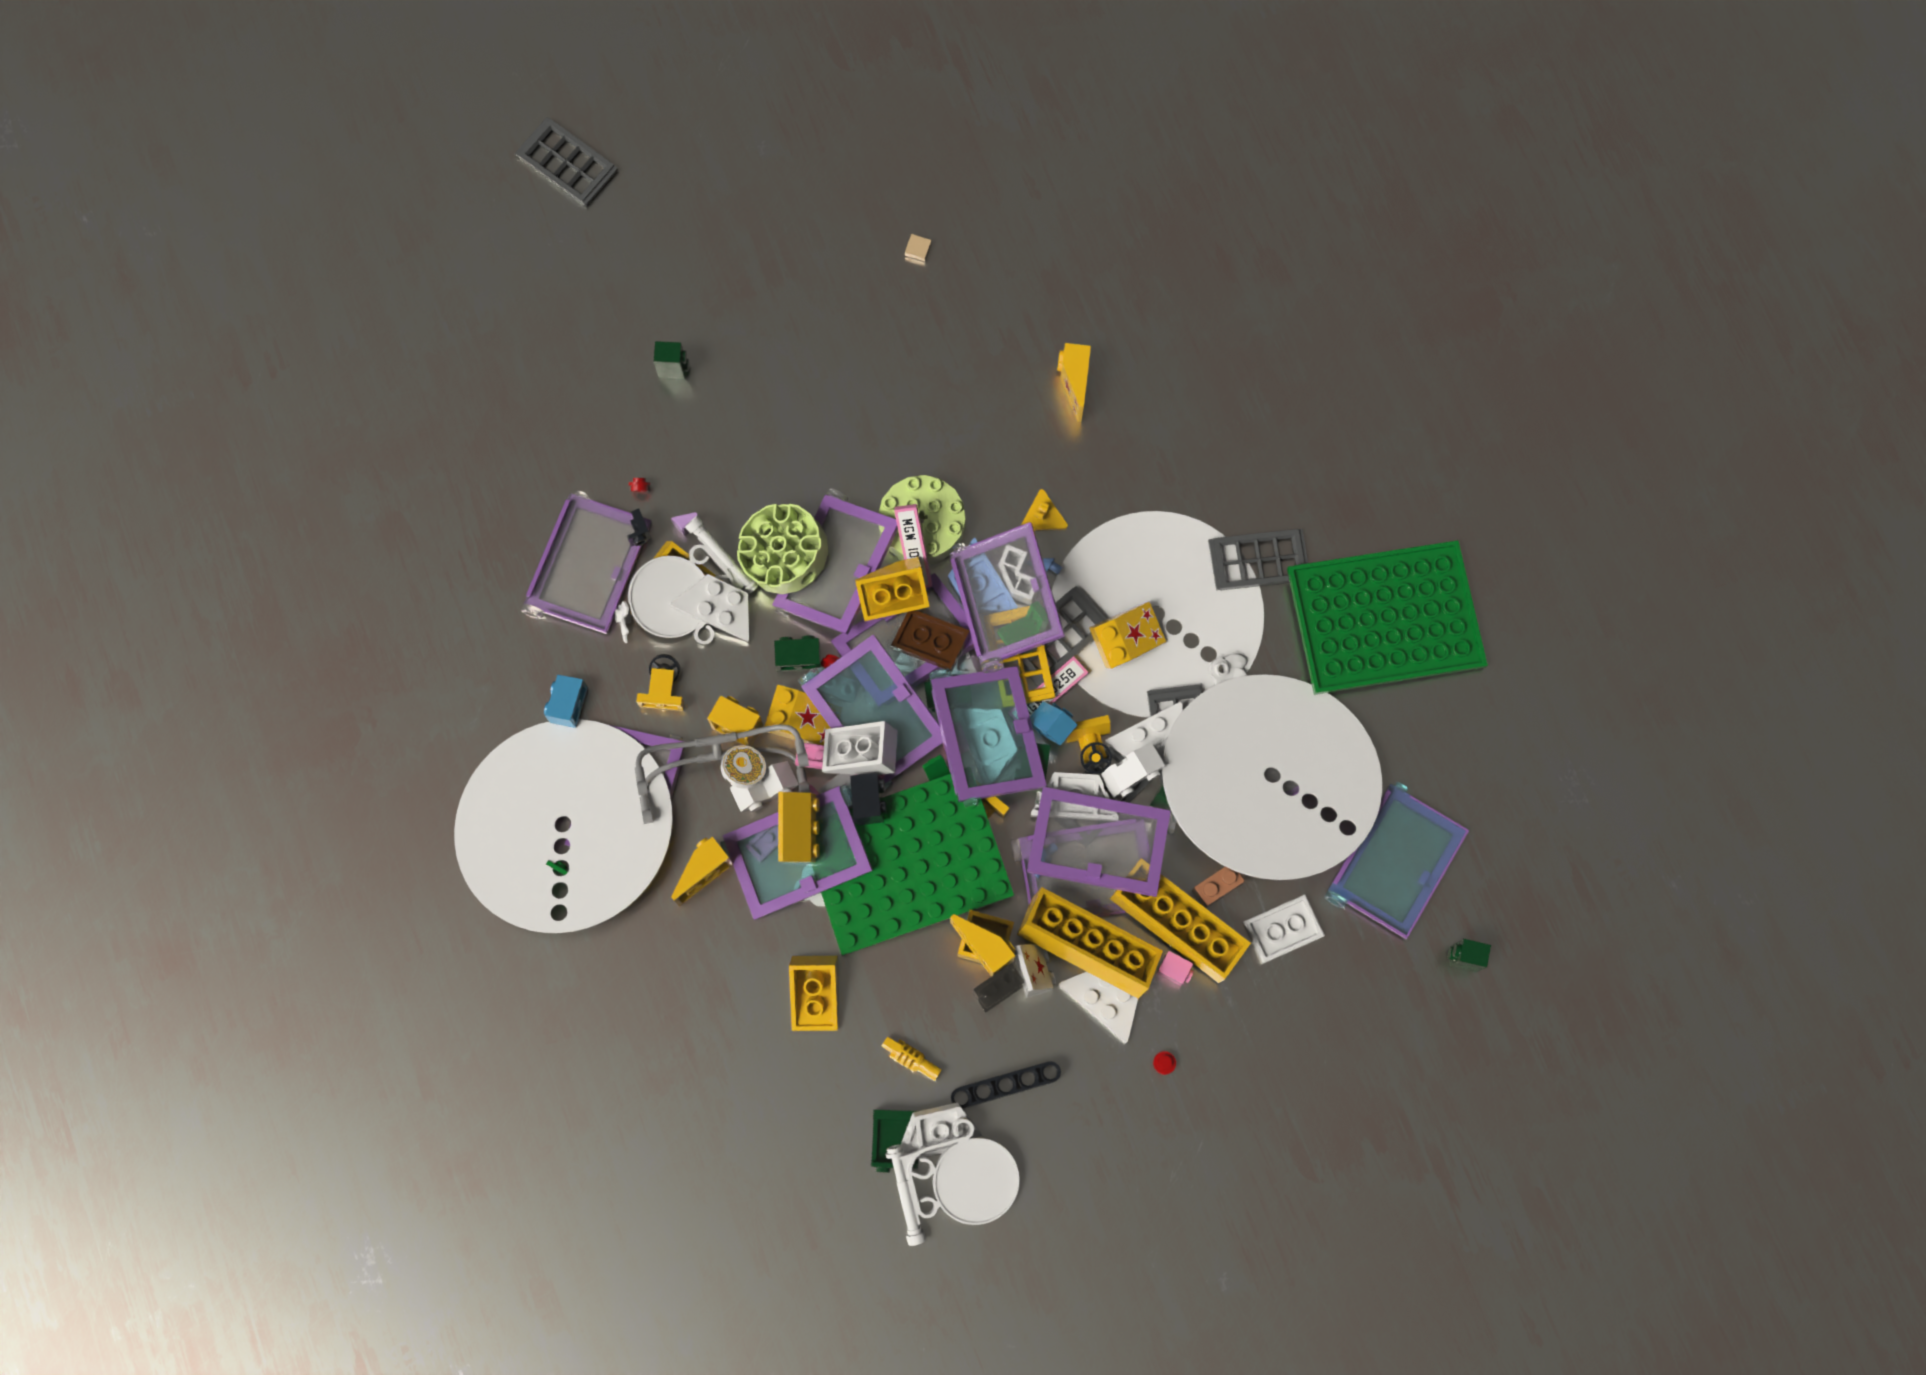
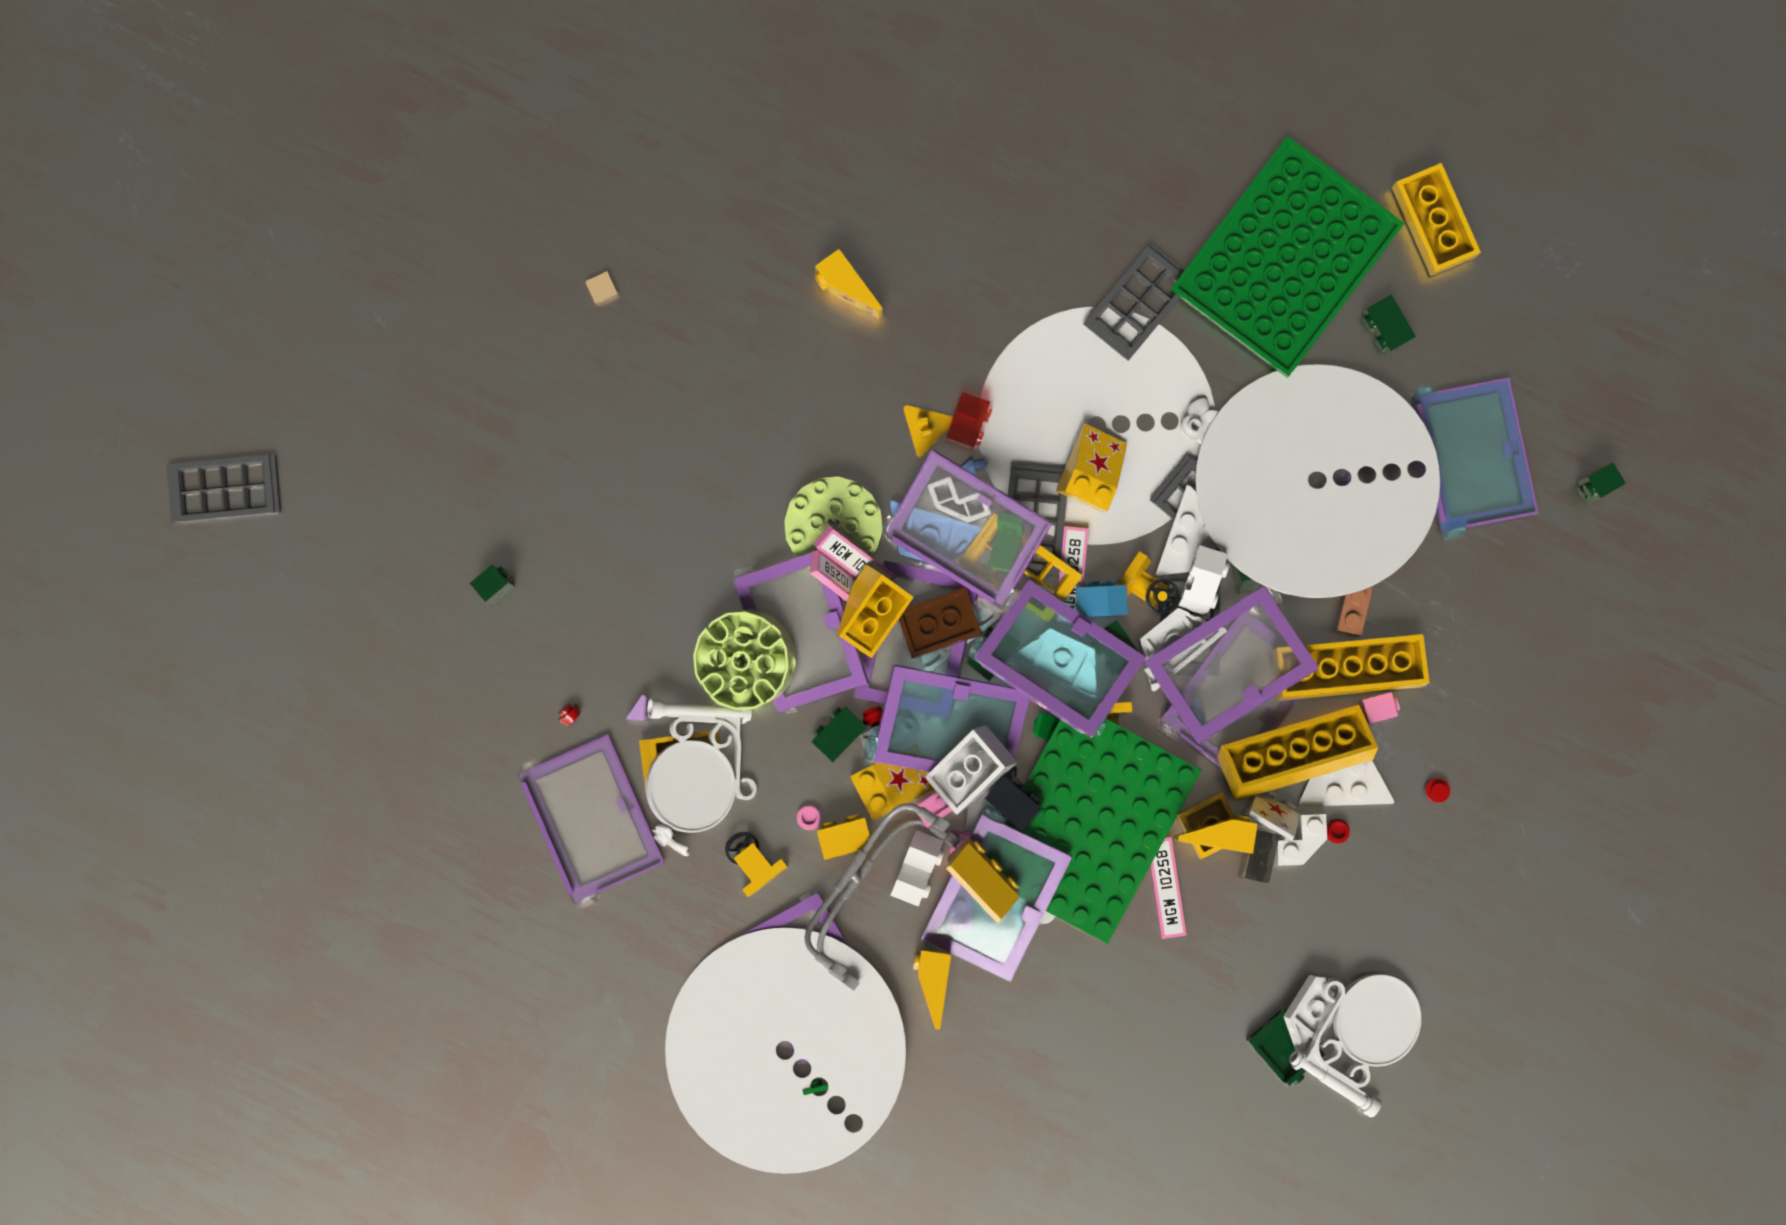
camera: 45 degrees left, 10 degrees up
dark azure brick [544,675,588,728] -> none
black bracket [627,509,652,546] -> none
white wing [670,574,749,642] -> none
tile [720,745,766,789] -> none
yellow slope [789,956,839,1031] -> none
yellow hinge [882,1037,942,1081] -> none
black beam [951,1061,1061,1109] -> none
white tile [1243,895,1325,964] -> none
none -> bright pink tile [797,805,822,830]
none -> tile [810,550,856,602]
none -> clear red brick [945,392,992,450]
none -> tile [1150,837,1187,939]
none -> white brick [1274,814,1327,866]
none -> red plate [1327,819,1350,844]
none -> dark green brick [1362,294,1416,355]
none -> yellow brick [1392,163,1481,277]

